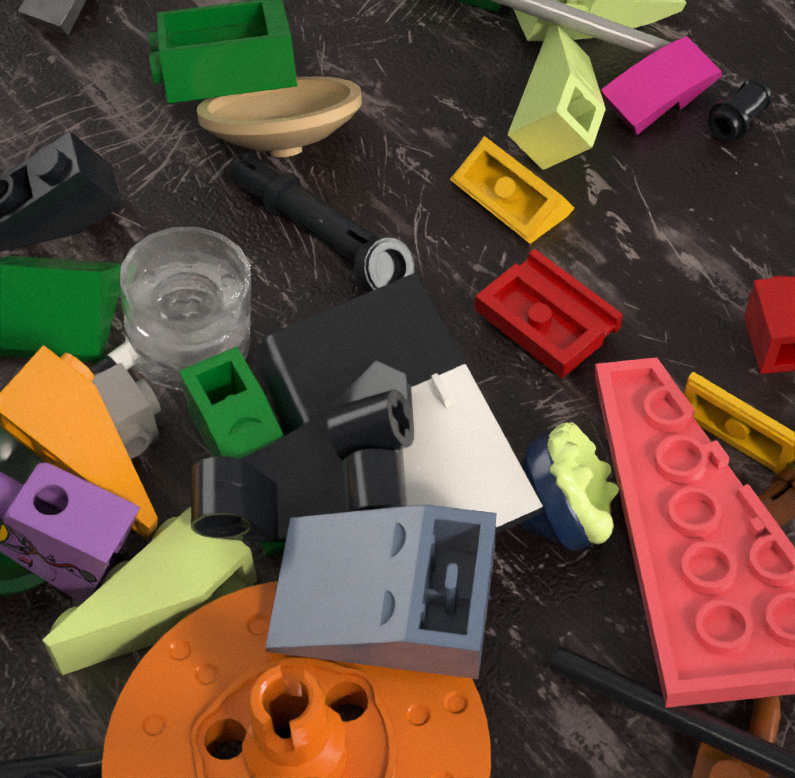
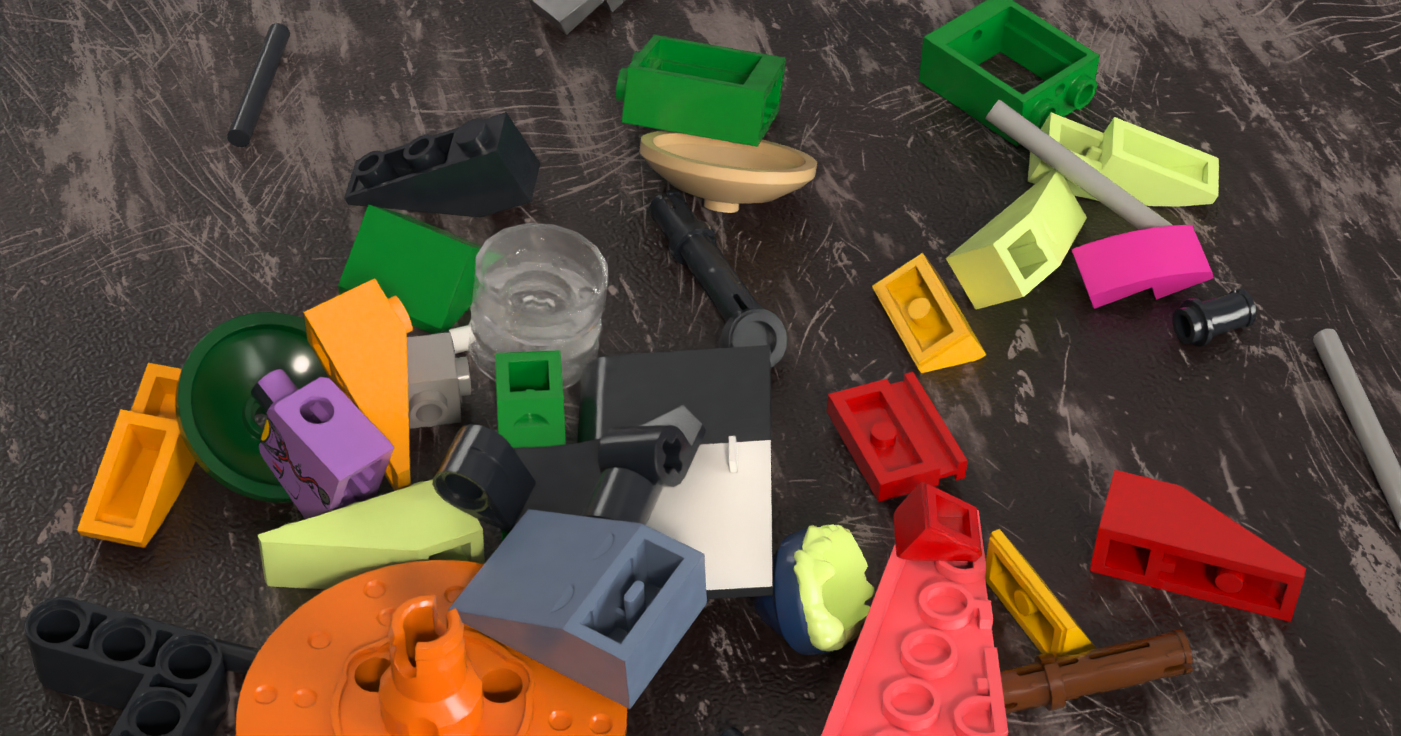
camera: 20 degrees right, 10 degrees down
none -> red slope [893,482,982,562]

